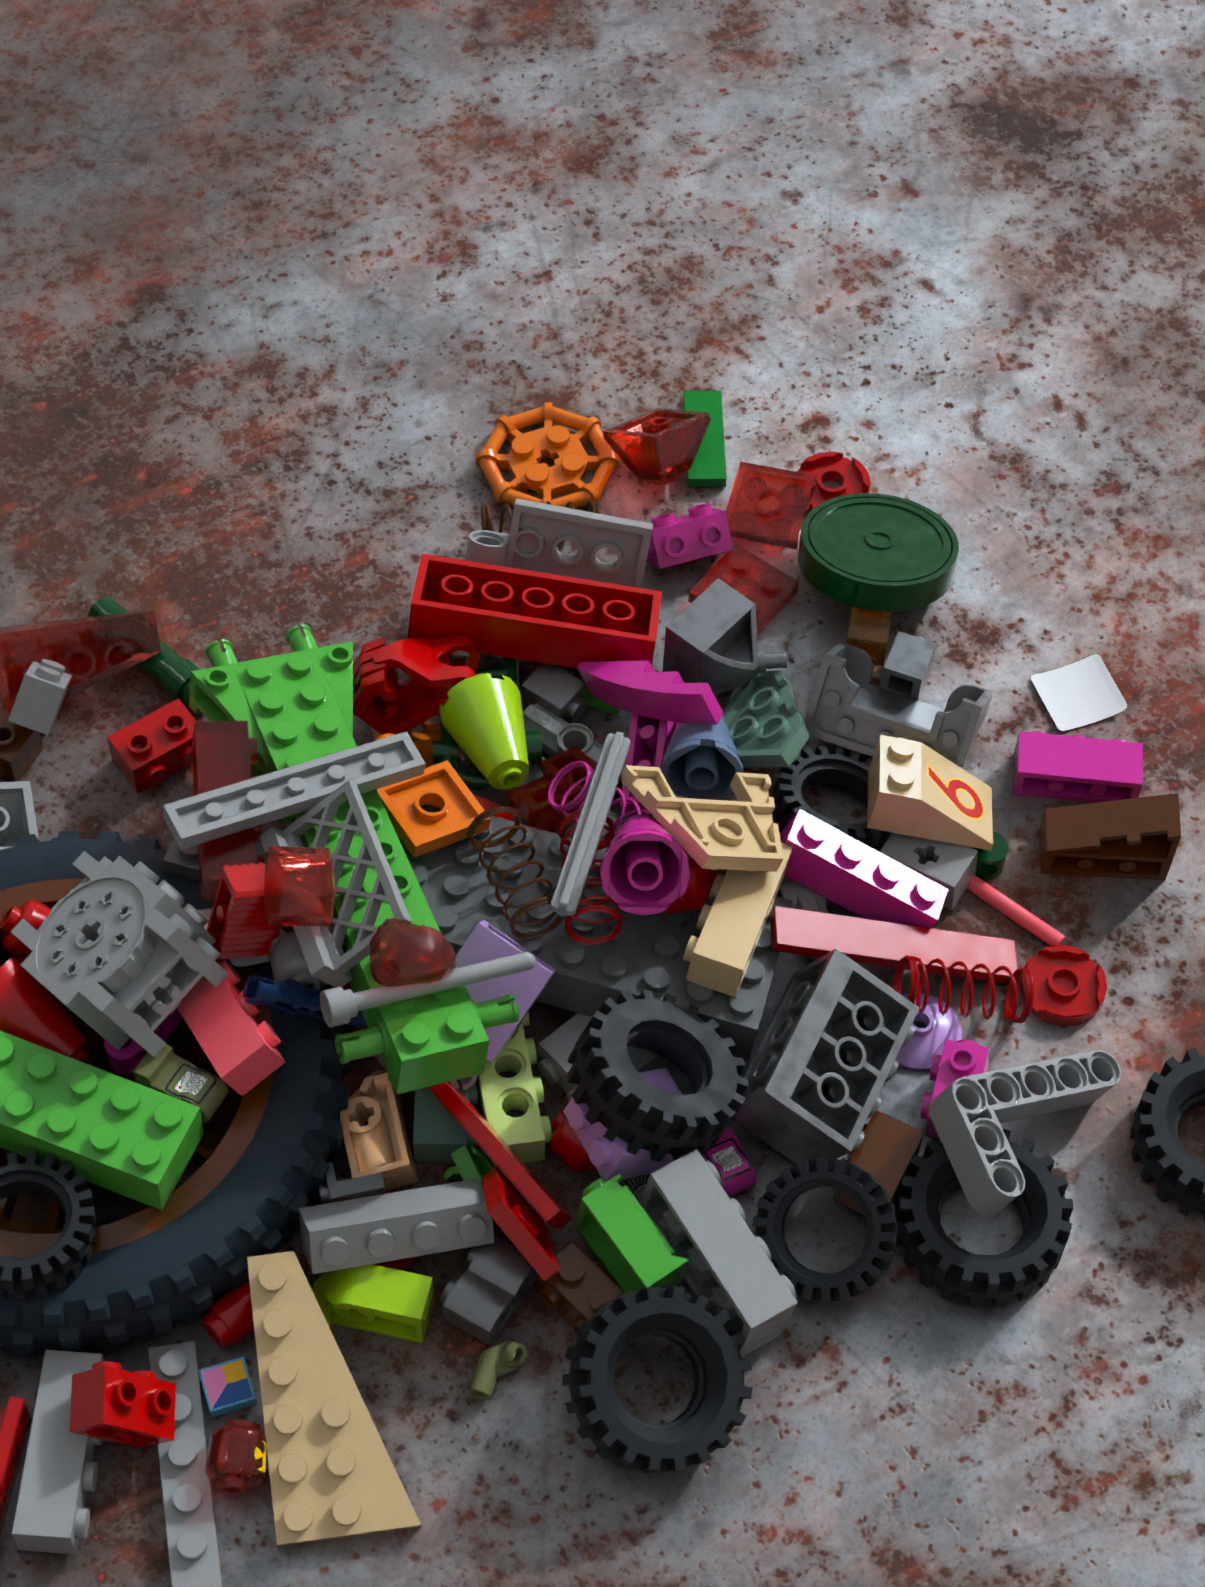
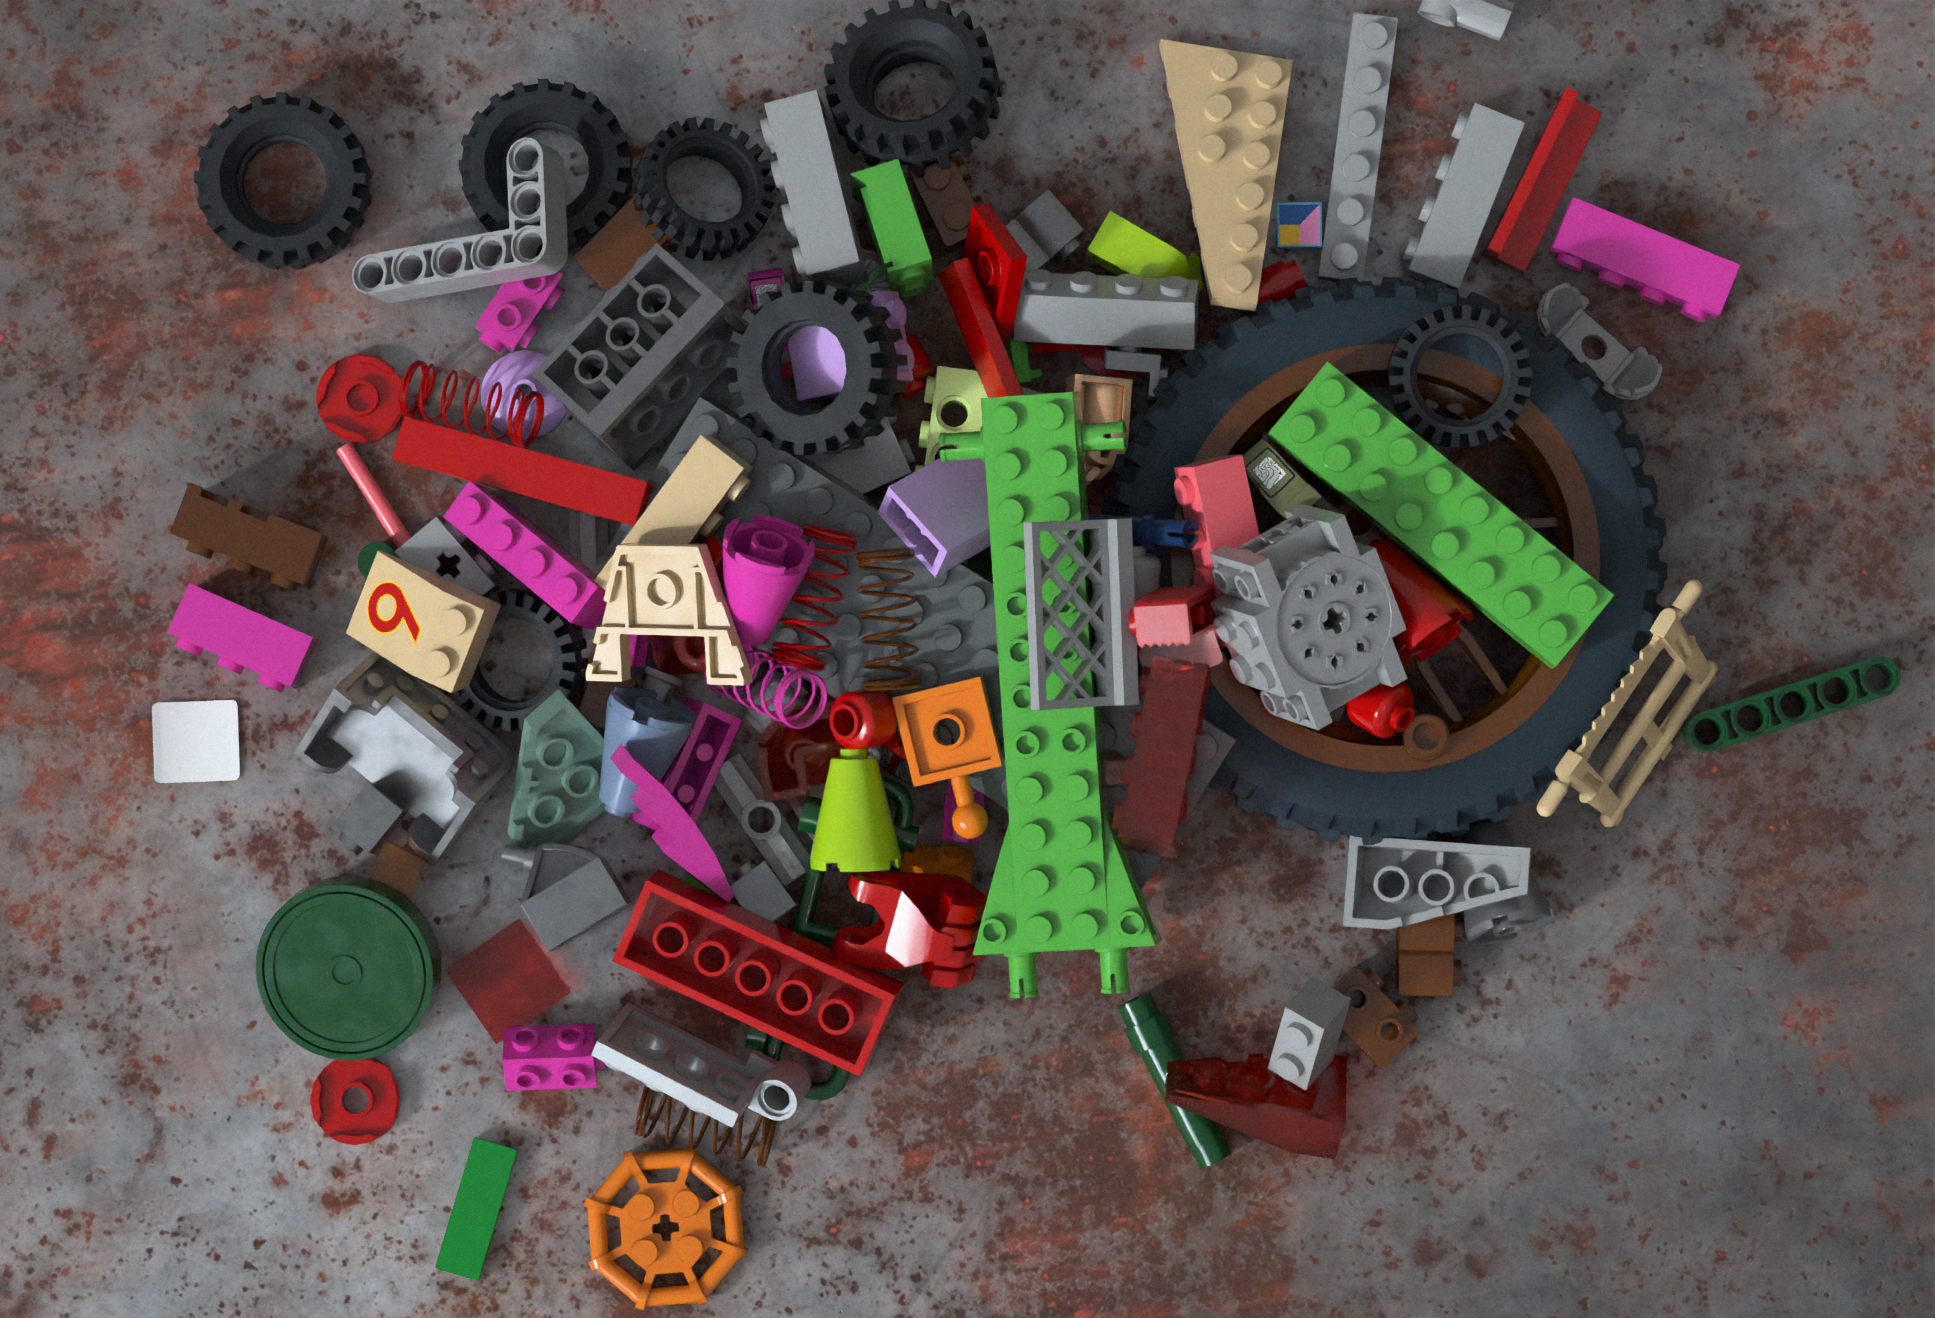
camera: 160 degrees left, 30 degrees up
red brick [69,1361,176,1448] -> none
red brick [107,698,208,794] -> none
light grey plate [162,731,426,850] -> none
clear red head [205,1419,268,1495] -> none
clear red piece [264,846,335,927] -> none
light grey piece [320,952,536,1028] -> none
clear red hair [369,919,457,987] -> none
olive arm [469,1340,528,1400] -> none
light grey axle [550,731,631,917] -> none
clear red slope [603,408,711,485] -> none
clear red plate [725,462,816,549] -> none
none -> red head [829,689,897,750]

